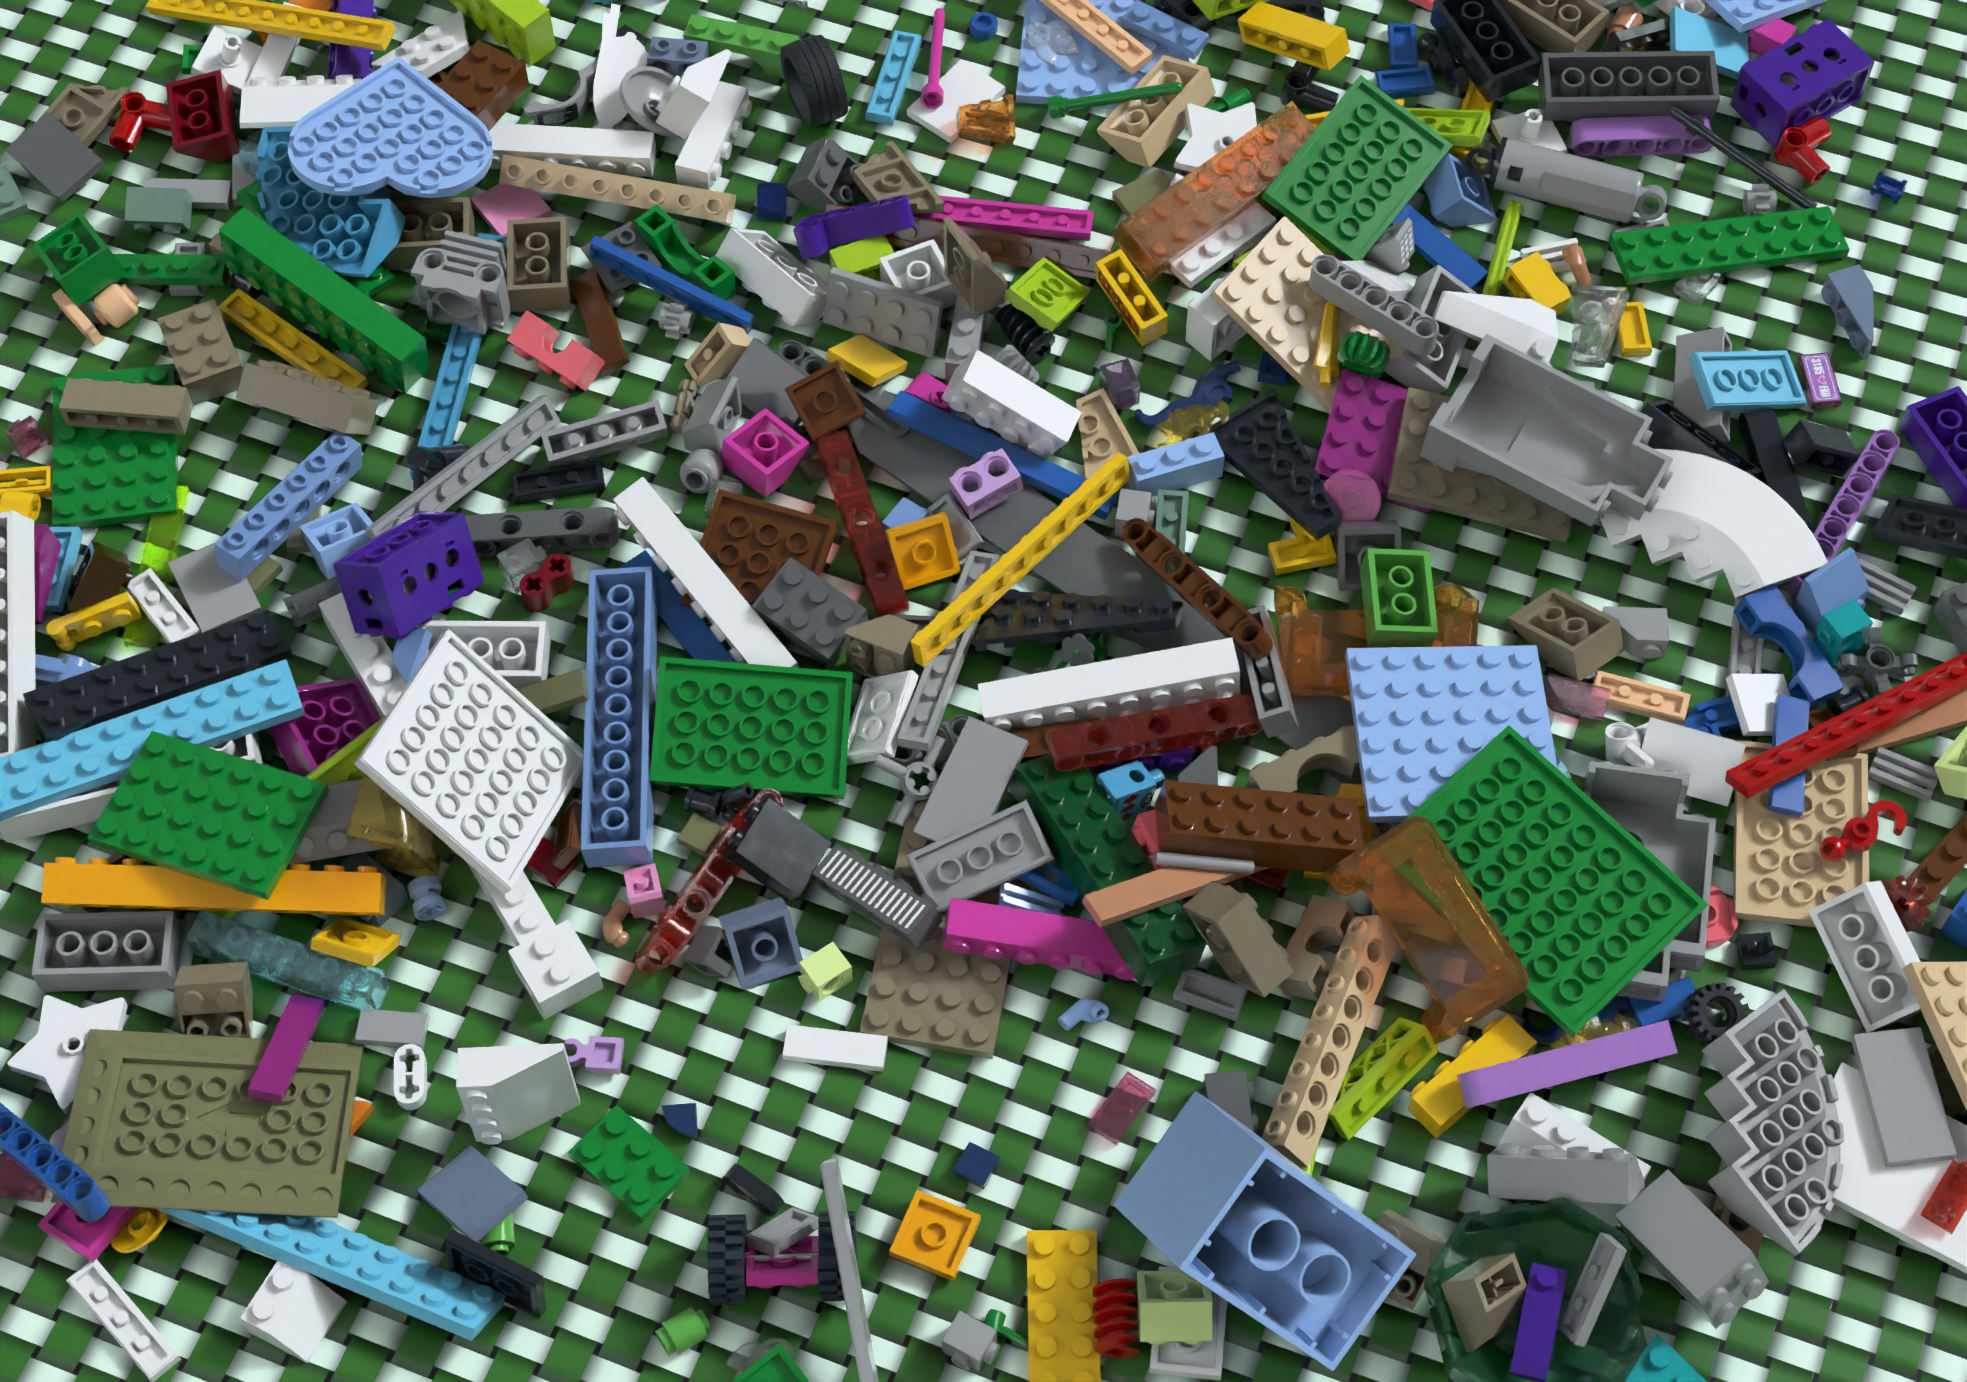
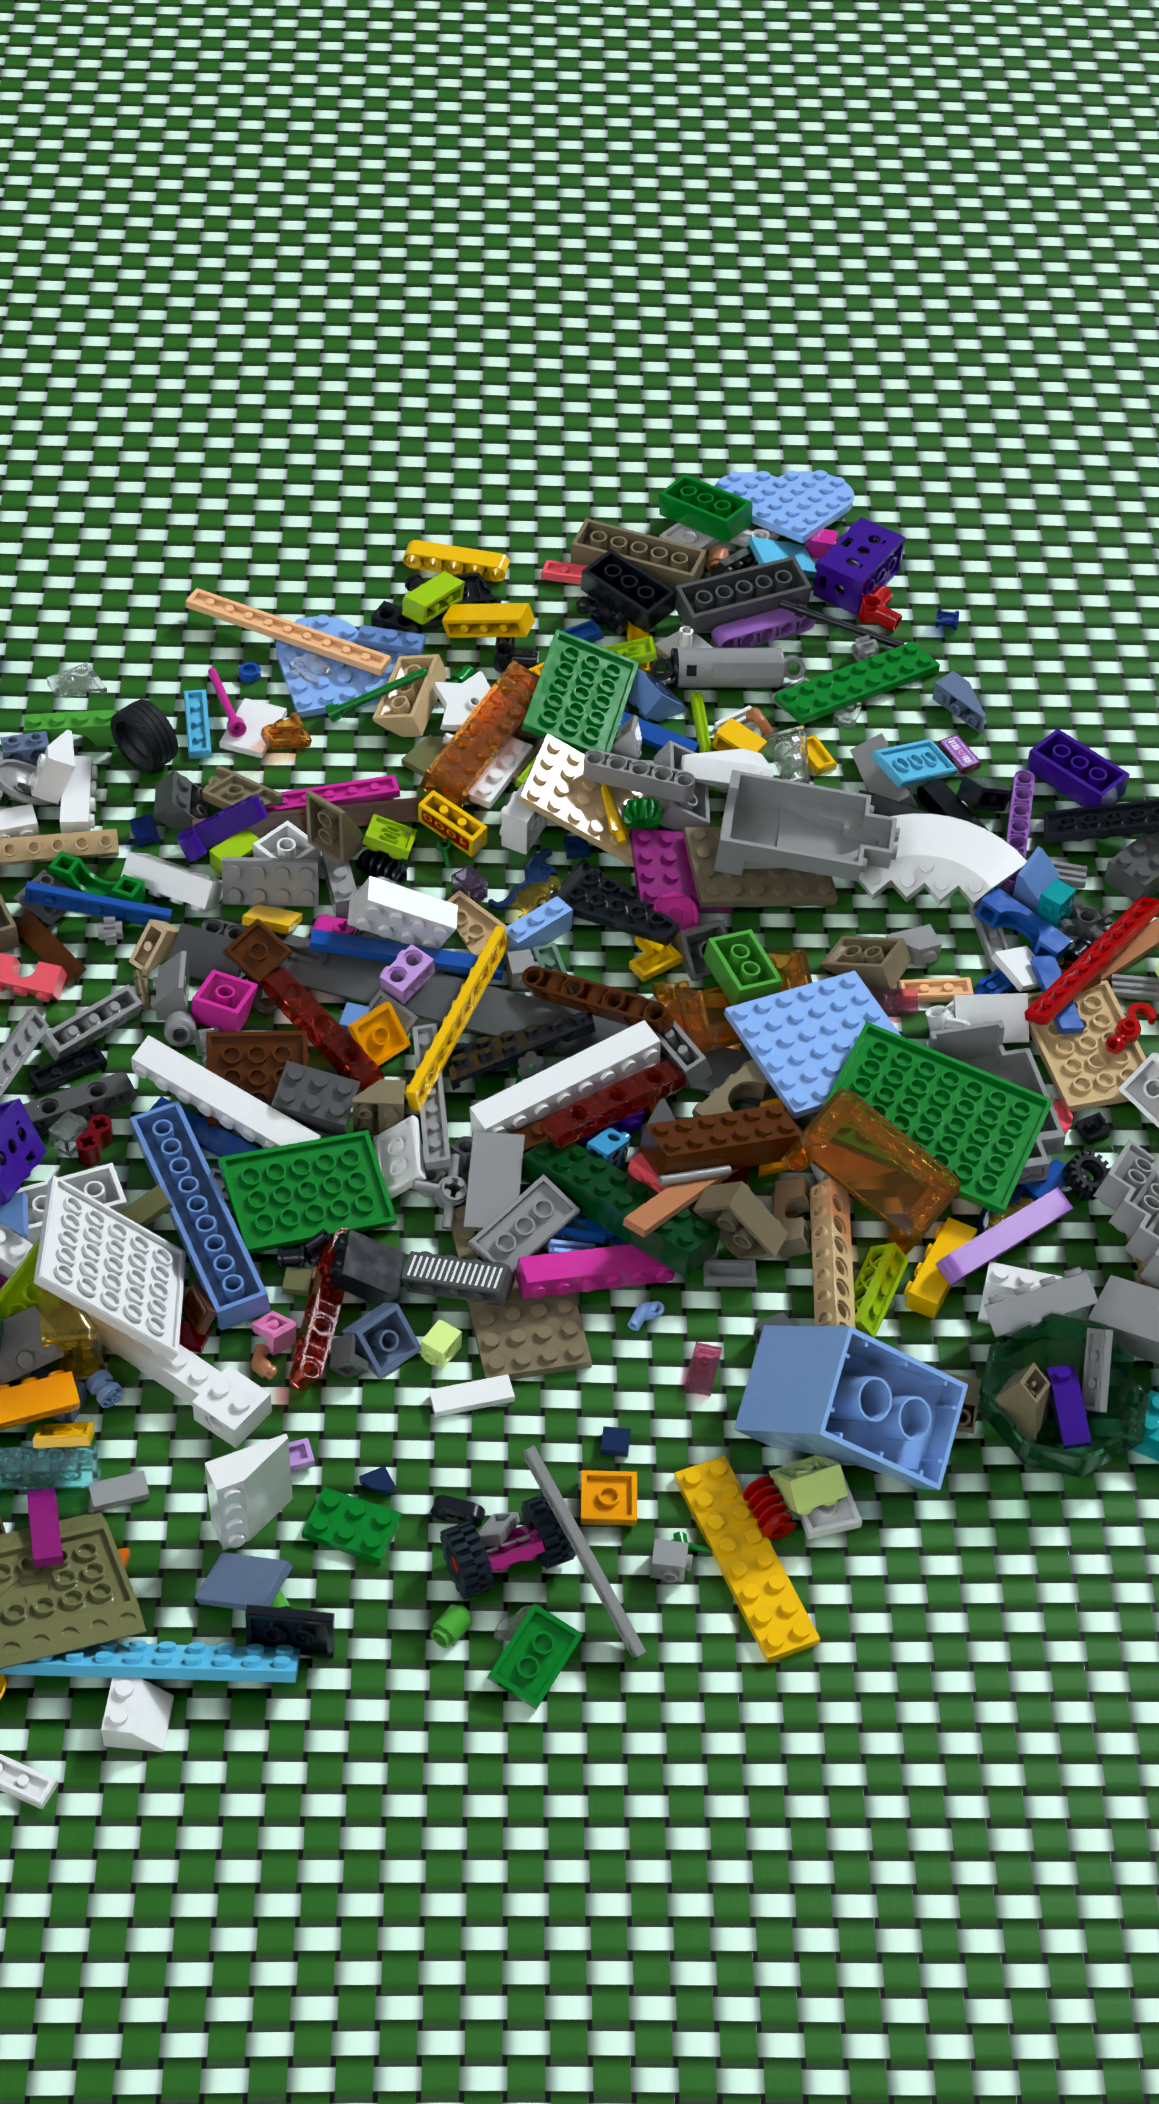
camera: 25 degrees left, 10 degrees down
white beam [394,1044,427,1110] -> none
blue tile [1387,23,1419,70] -> none

